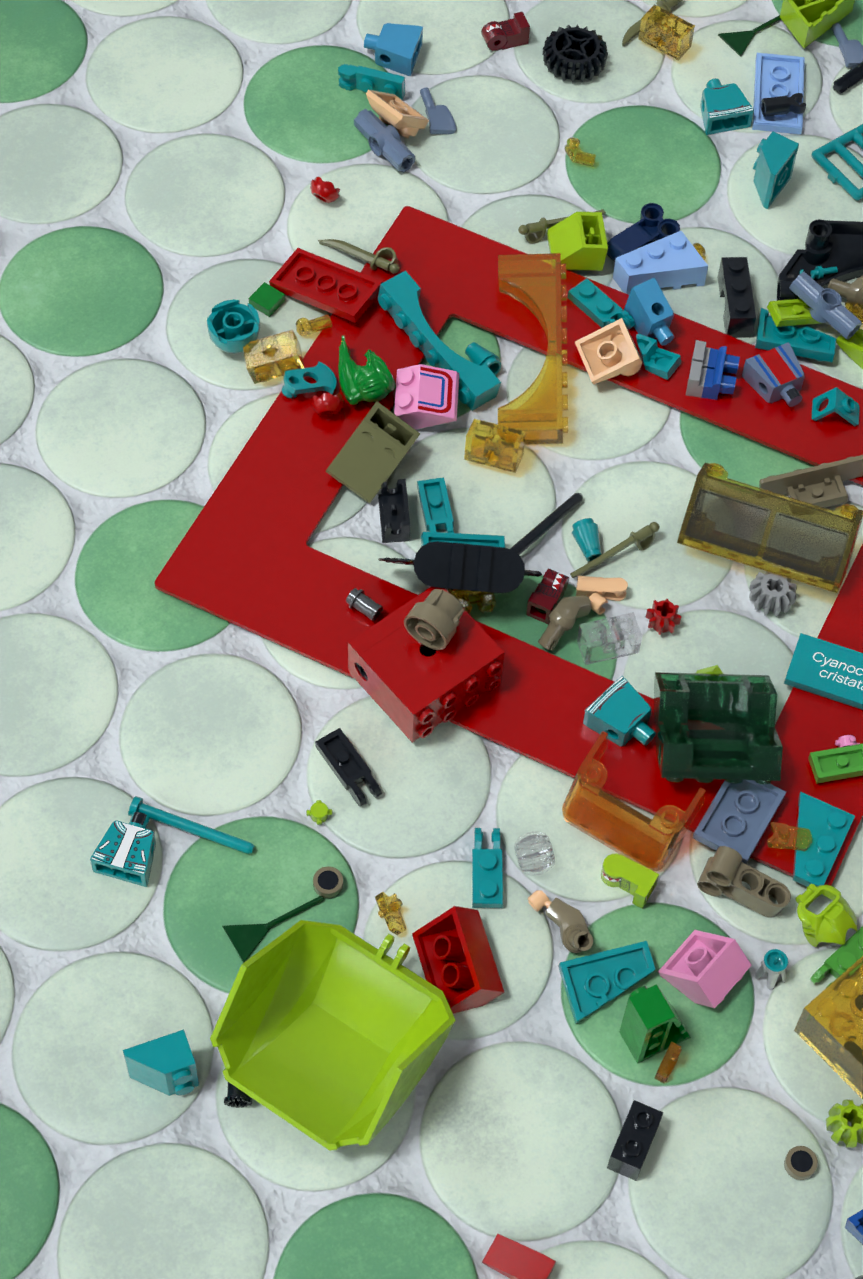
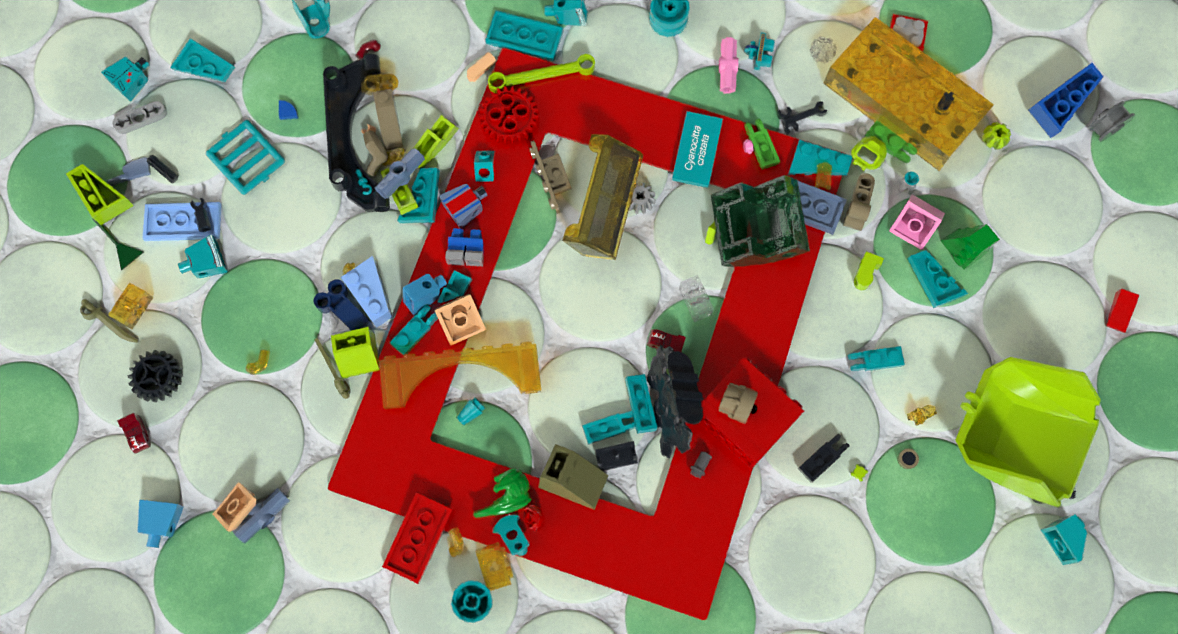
camera: 95 degrees left, 15 degrees up
teal torso [90,812,156,887] -> none
teal bar [128,796,255,854] -> none
dark green piece [222,896,324,963] -> none
green tile [248,282,285,317] -> none
red plate [310,177,340,203] -> none
olive sword [318,239,400,274] -> none
teal hinge [338,64,405,100] -> none
teal arch [378,270,501,411] -> none
bright pink slope [394,364,459,429] -> none
red slope [412,906,505,1014] -> none
sand blue piece [420,88,456,134] -> none
clear yellow brick [464,419,526,473] -> none
black bar [510,493,583,555] -> none
clear piece [514,831,555,876] -> none
dark tan arm [528,890,593,953] -> none
dark tan arm [538,593,608,651] -> none
clear orange windscreen [562,731,706,871] -> none
olive sword [570,522,660,578] -> none
teal cone [572,518,602,561] -> none
light nougat bar [576,576,628,601] -> none
teal torso [583,676,656,746] -> none
black brick [607,1100,664,1181] -> none
red gear [646,599,682,635] -> none
black arch [717,257,756,338] -> none
teal slope [753,131,799,209] -> none
tile [784,1146,818,1180] -> none

